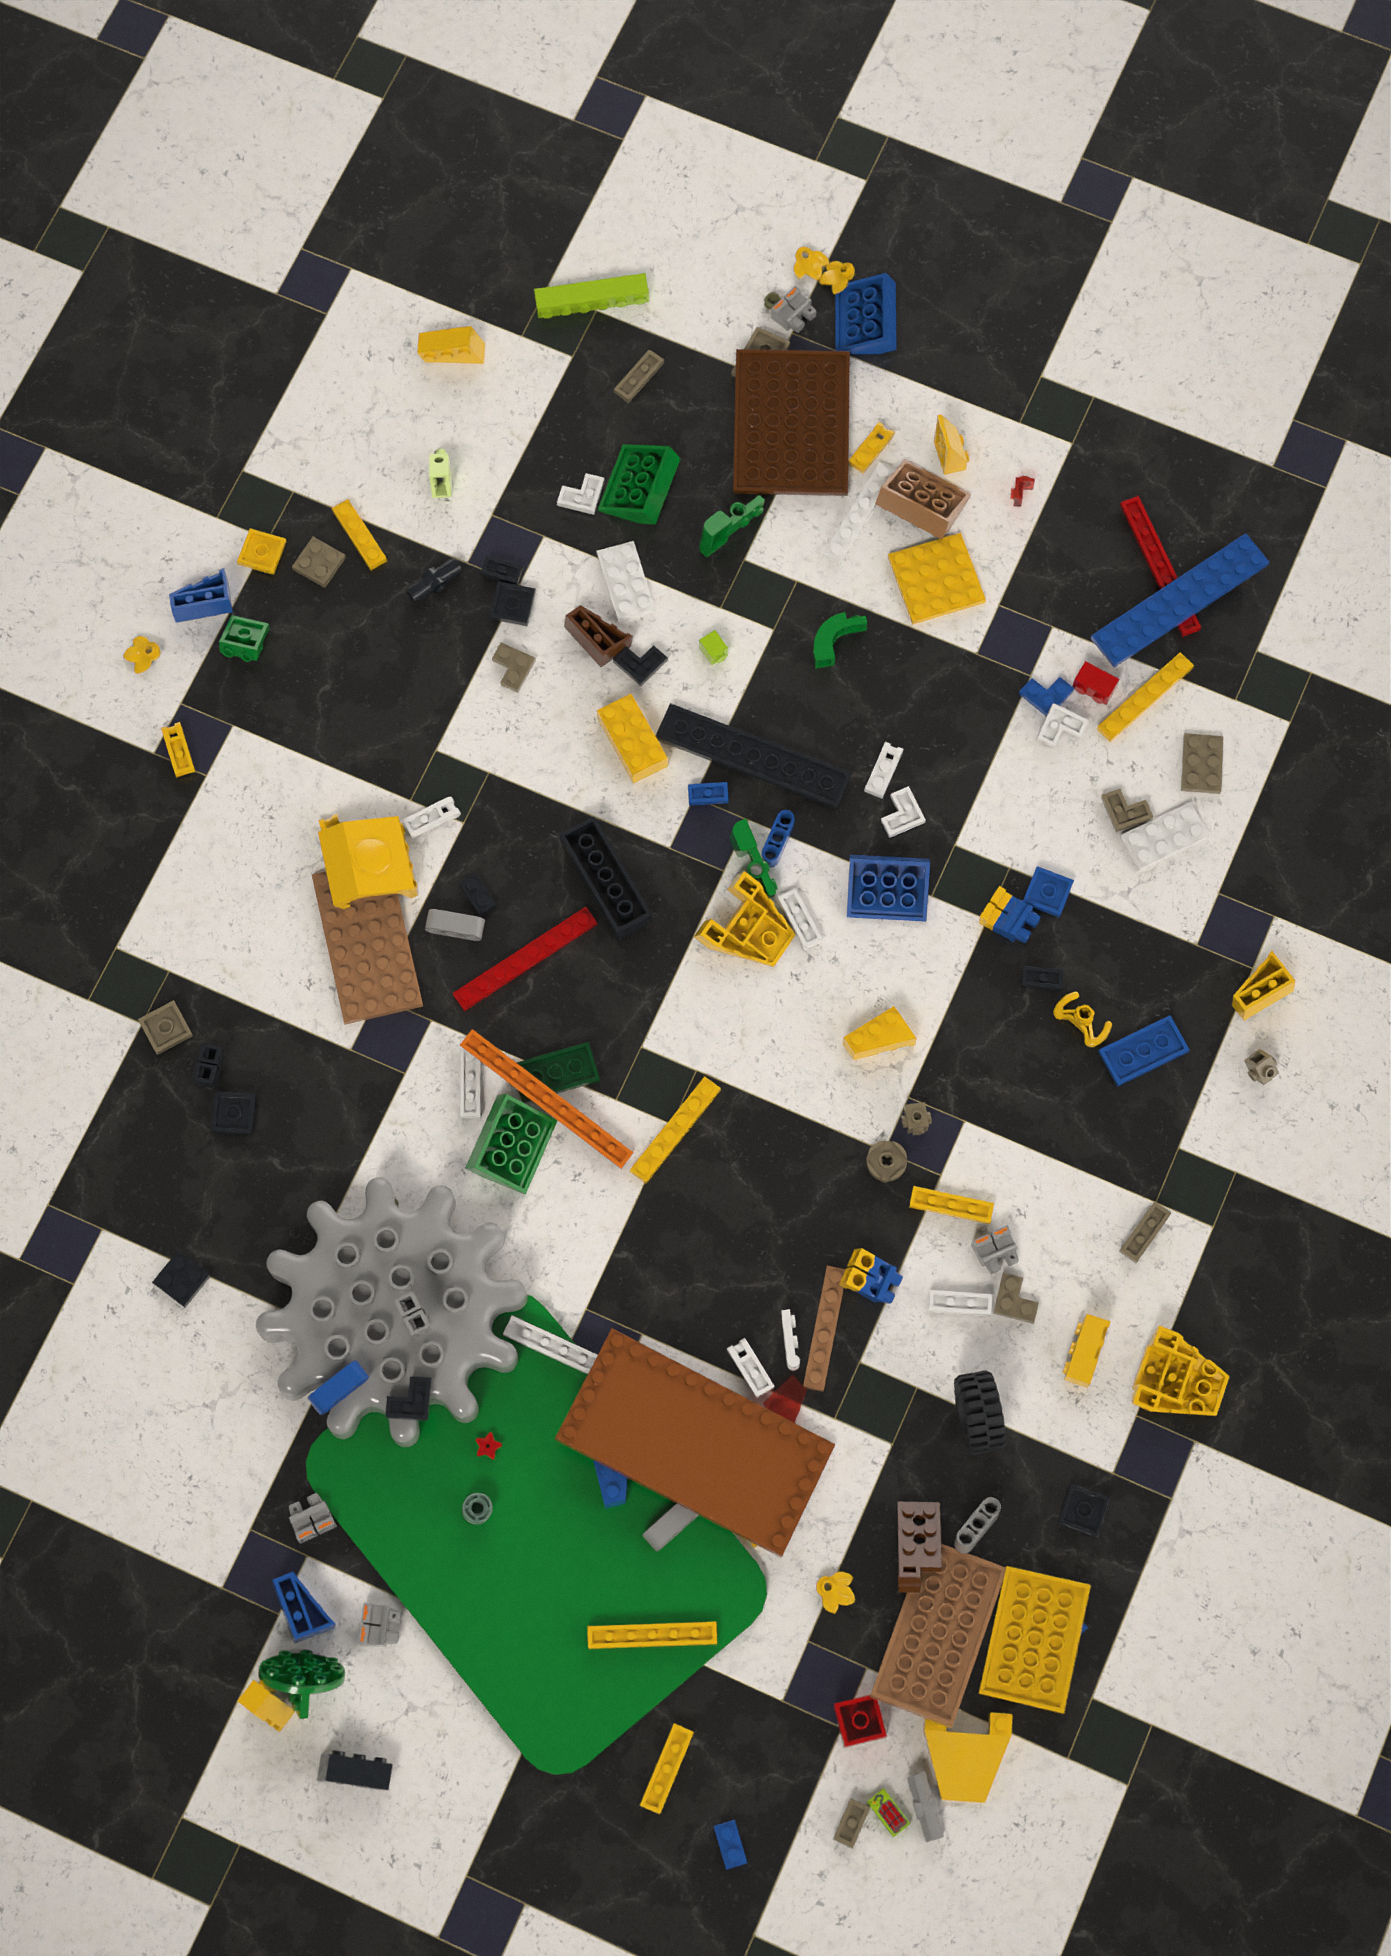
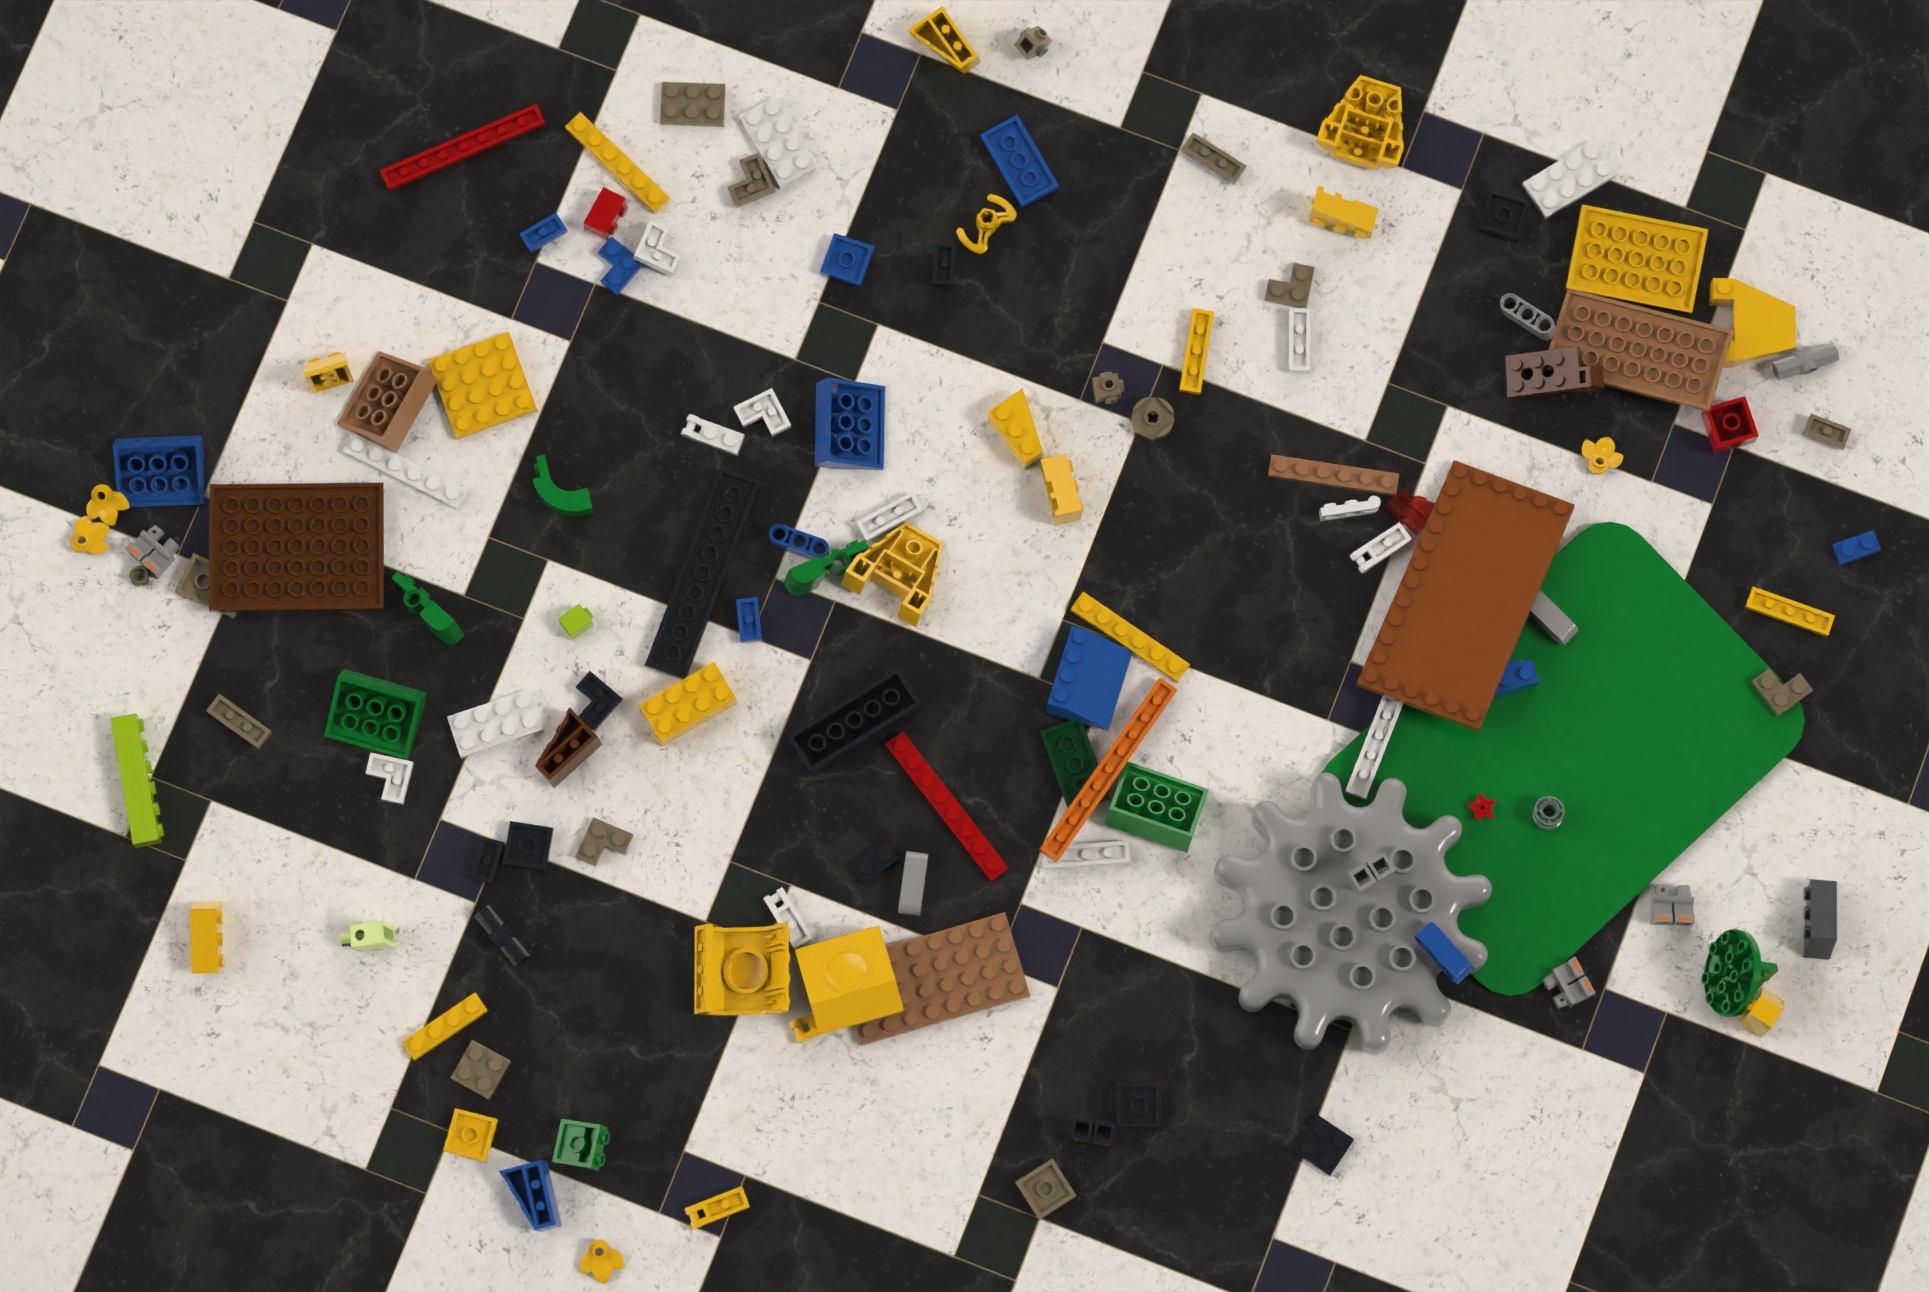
camera: 95 degrees left, 5 degrees up
blue wedge [272,1572,335,1644] -> none
black plate [385,1376,432,1421] -> none
yellow plate [588,1622,717,1649] -> none
hips [839,1248,903,1304] -> none
yellow plate [848,422,895,474] -> none
tile [867,1788,911,1838] -> none
black tyre [954,1370,1006,1455] -> none
light grey hips [971,1225,1019,1274] -> none
blue hips [979,886,1041,943] -> none
clear red bracket [1010,476,1035,507] -> none
blue plate [1091,533,1270,668] -> none
none -> blue plate [520,213,568,253]
none -> yellow panel [694,923,790,1016]
none -> yellow wedge [1040,454,1084,526]
none -> blue slope [1046,626,1133,731]
none -> white plate [1522,140,1617,219]
none -> dark tan plate [1751,668,1813,717]

